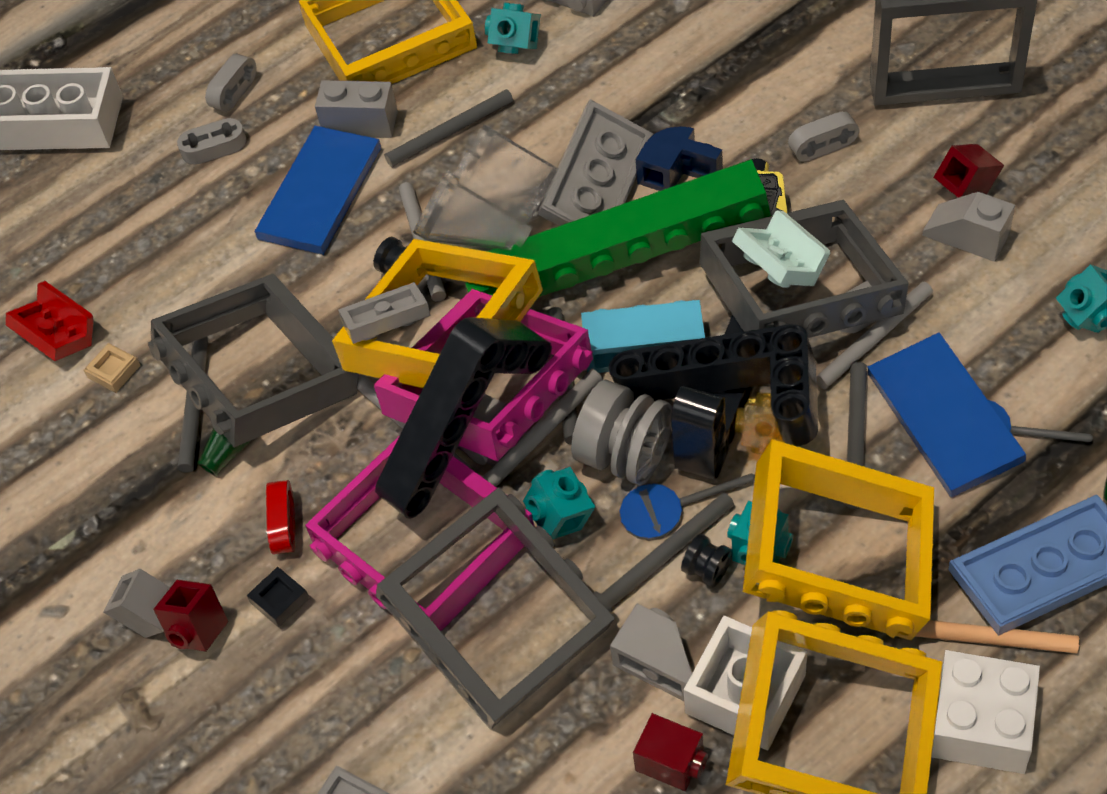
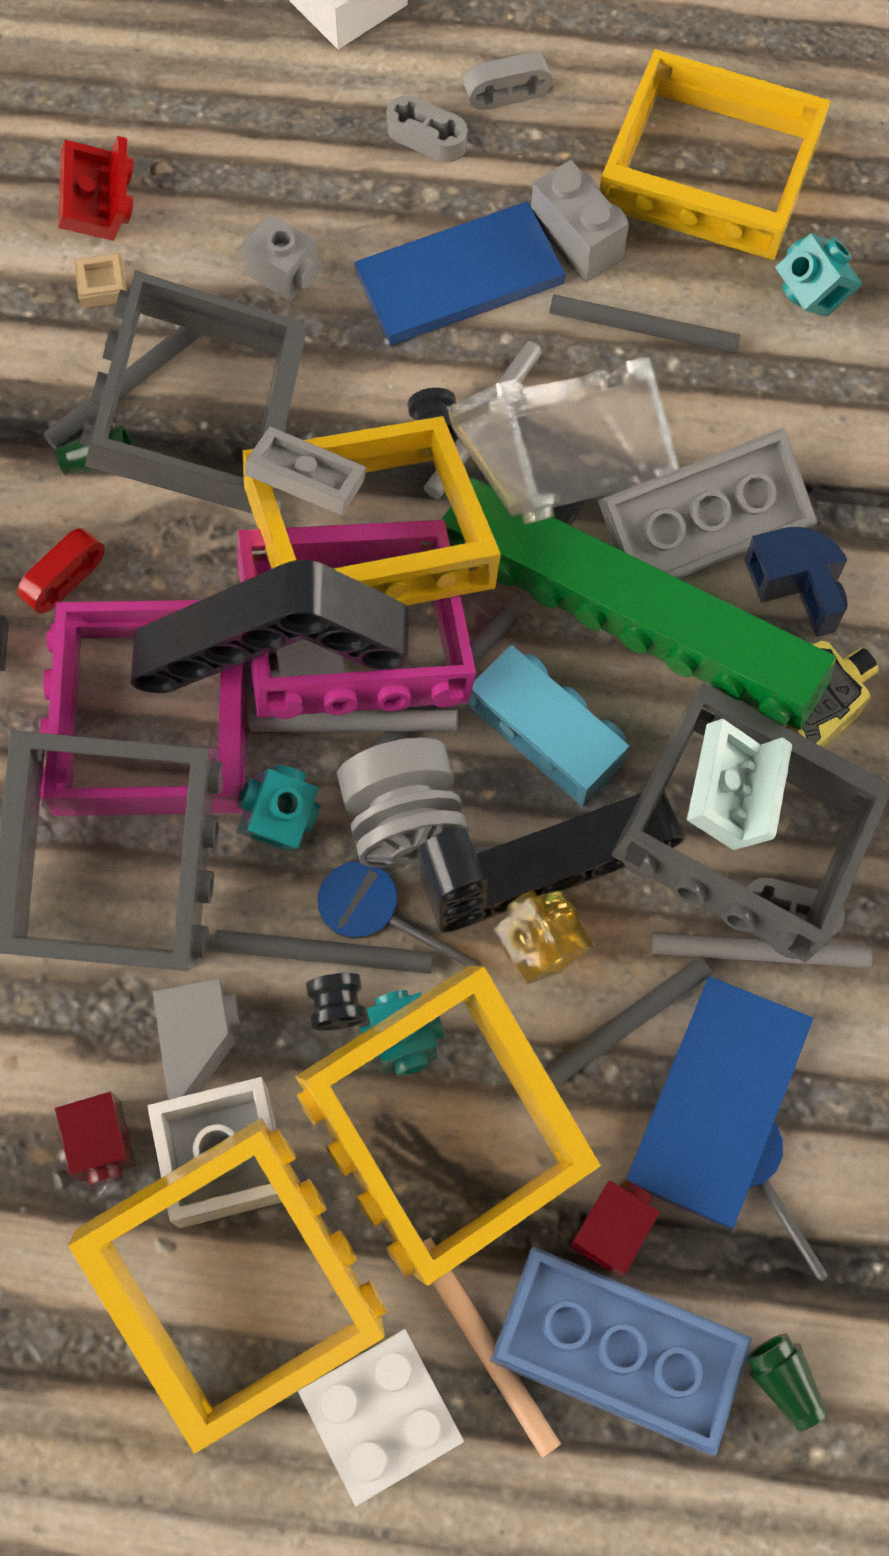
camera: 40 degrees right, 15 degrees up
black beam [608,324,818,446] -> none
none -> light grey brick [241,213,319,302]
none -> dark red brick [570,1179,660,1278]

